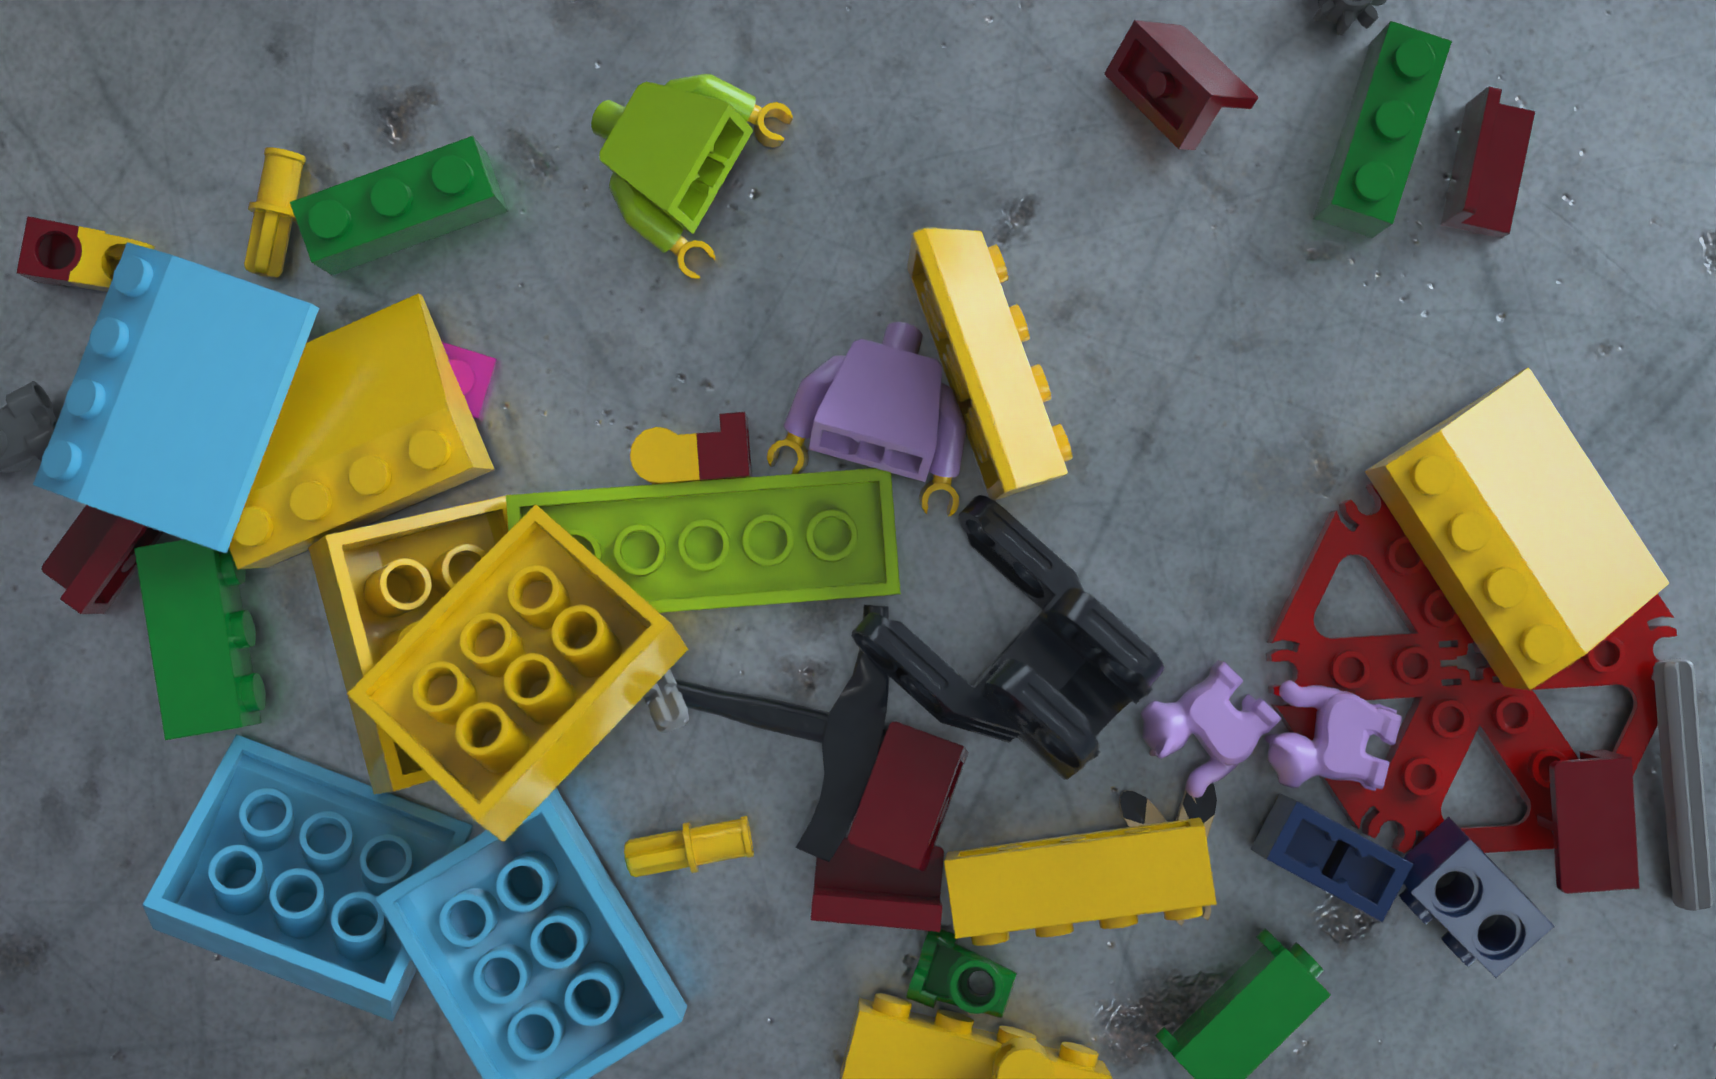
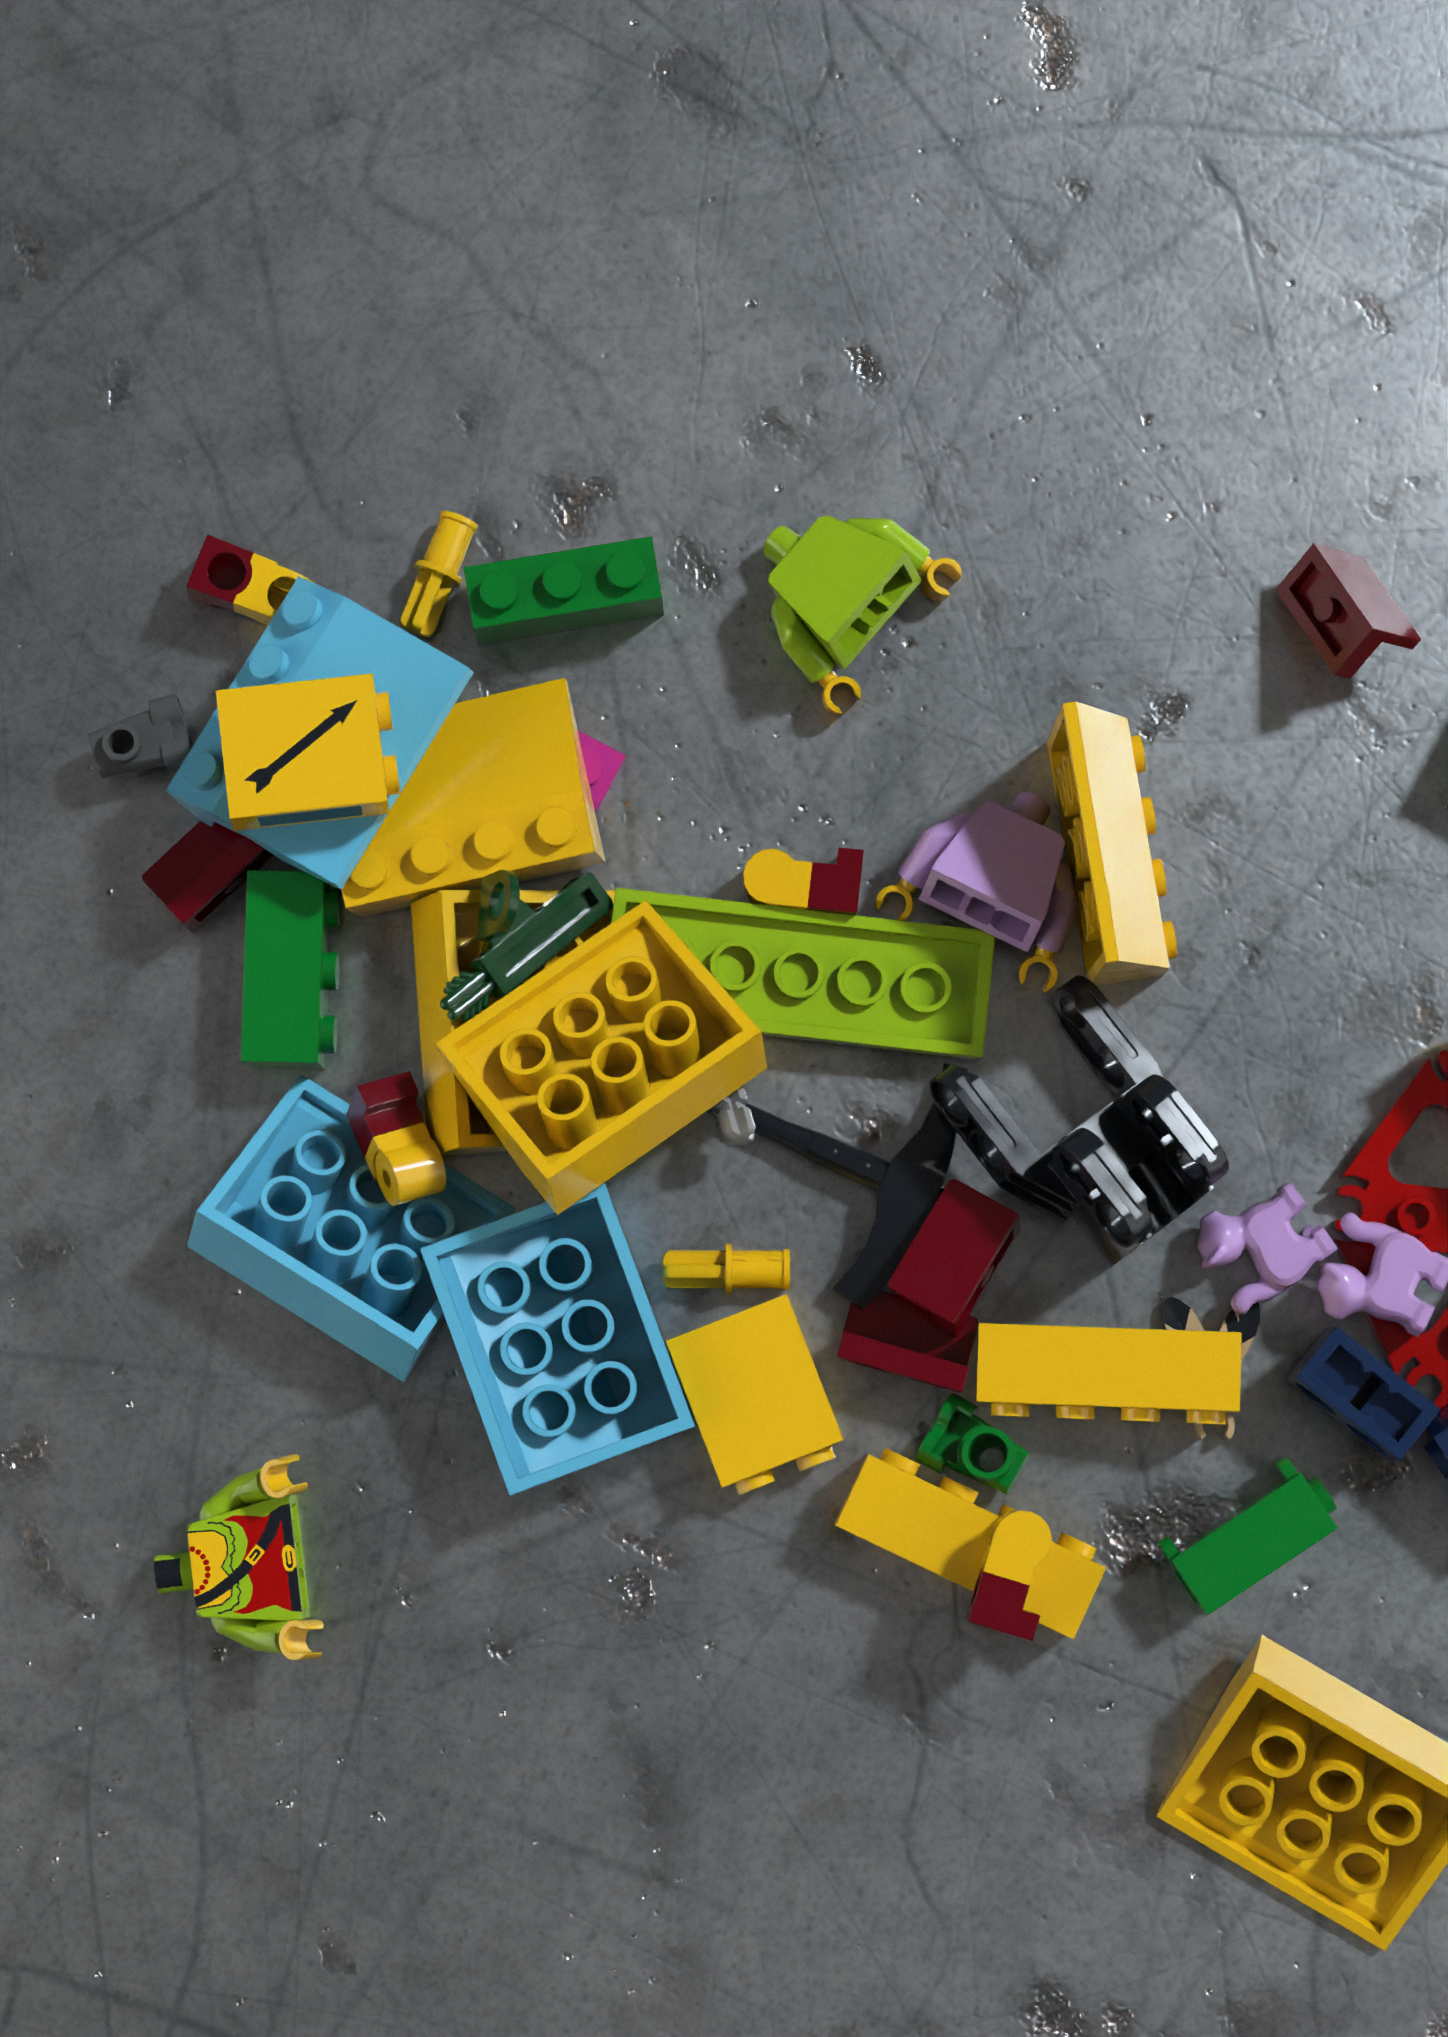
camera: 20 degrees right, 5 degrees down
none -> yellow brick [215,673,400,831]
none -> leg [346,1071,446,1206]
none -> dark green piece [440,870,613,1021]
none -> yellow brick [666,1294,844,1495]

